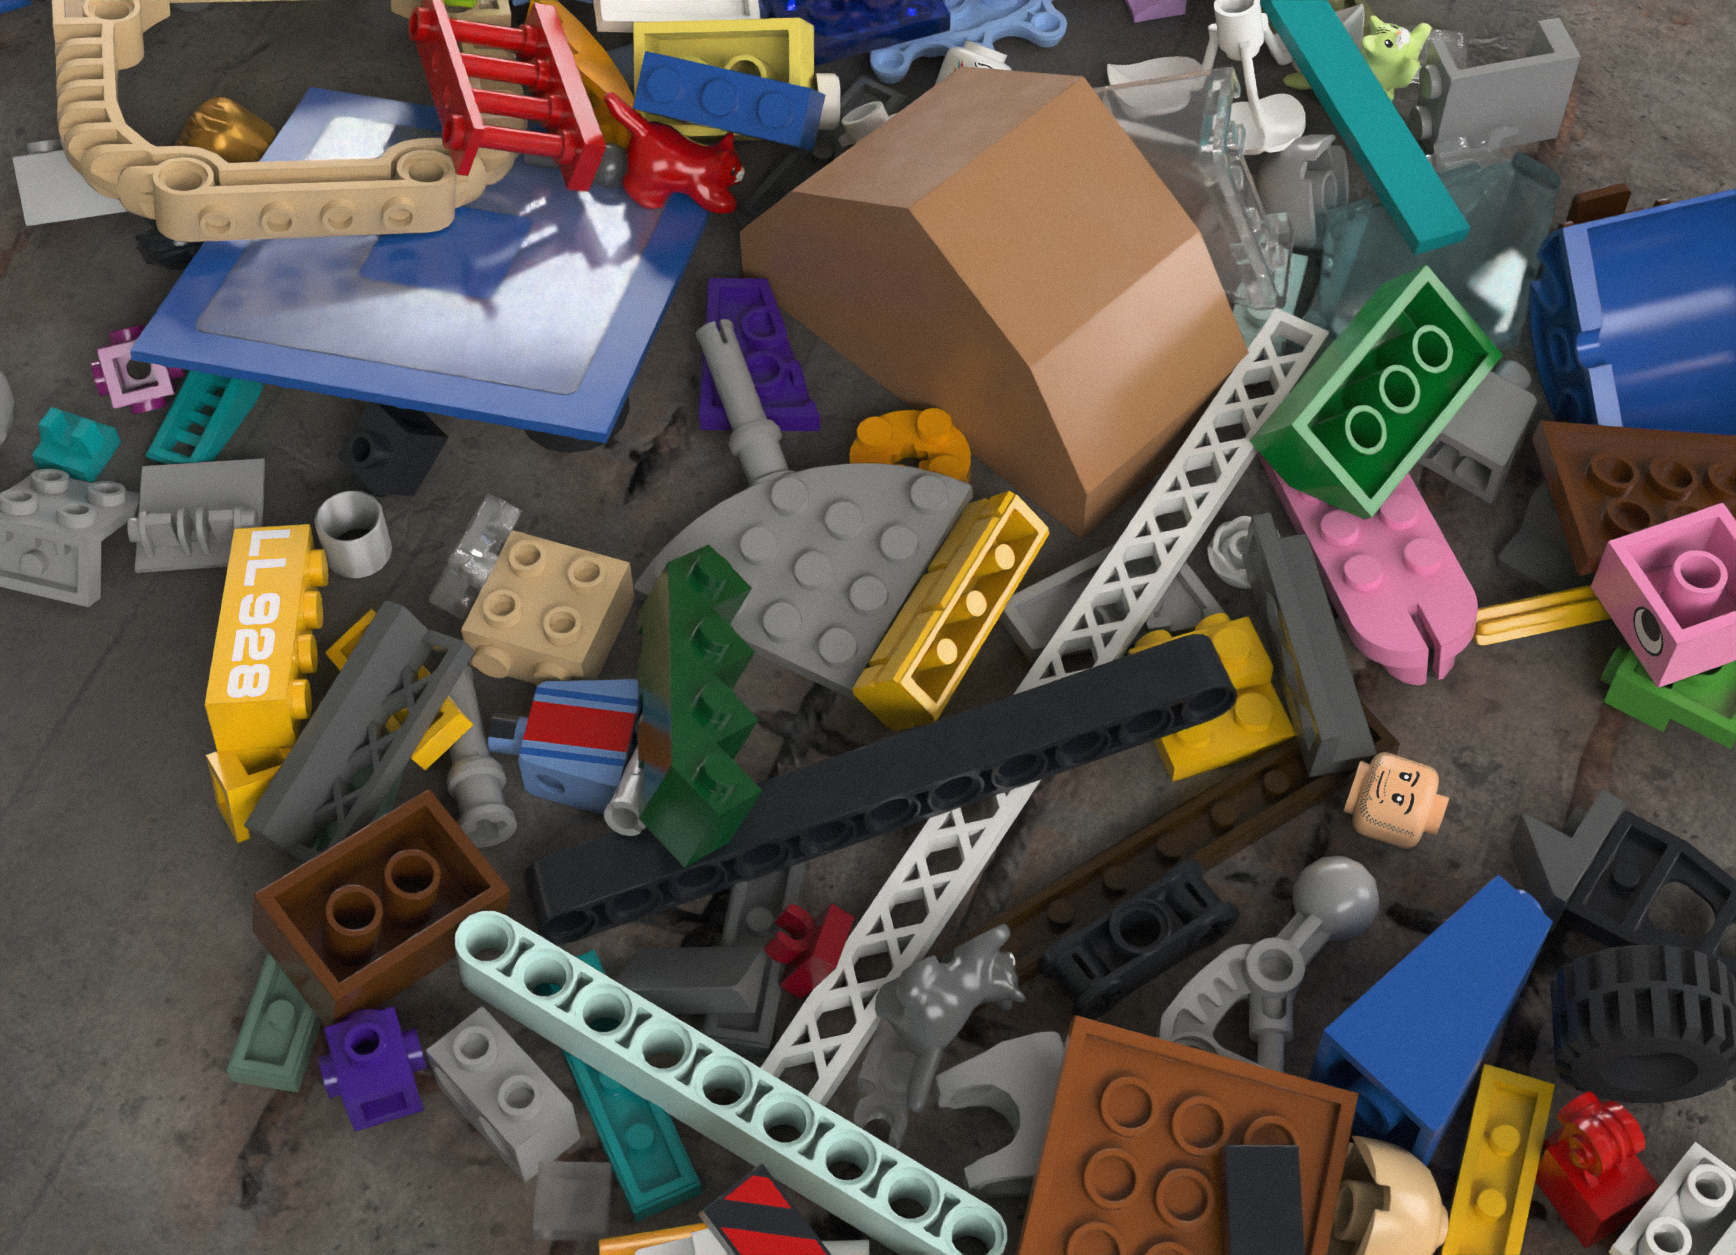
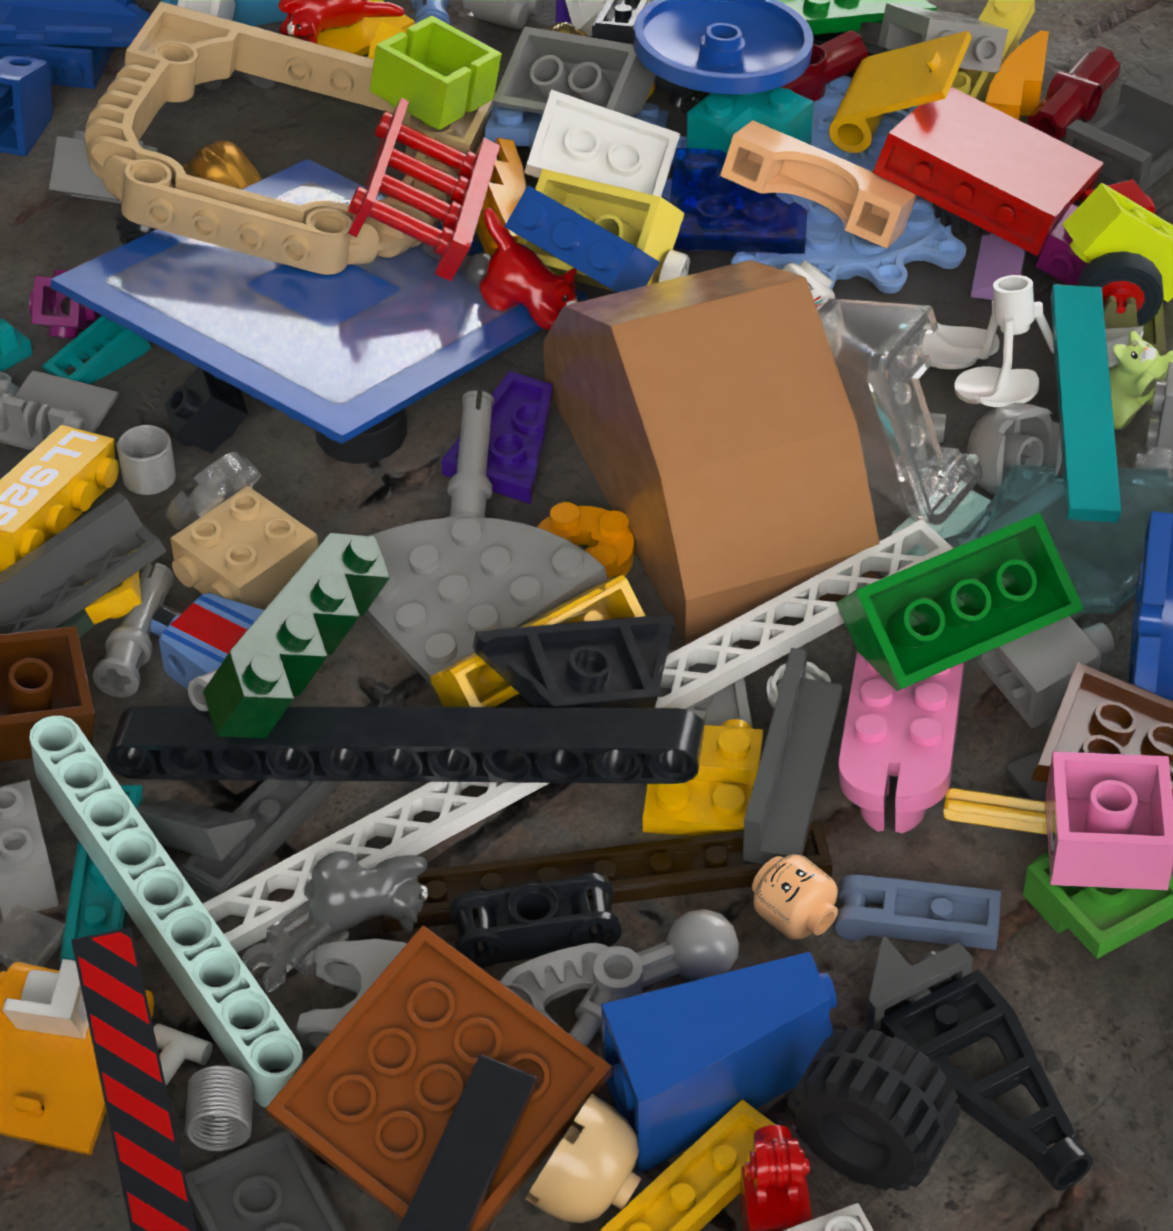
camera: 25 degrees right, 10 degrees down
dark red tile [764,903,854,1000] -> none
none -> black wing [473,614,675,708]
none -> sand blue plate [835,874,1001,950]

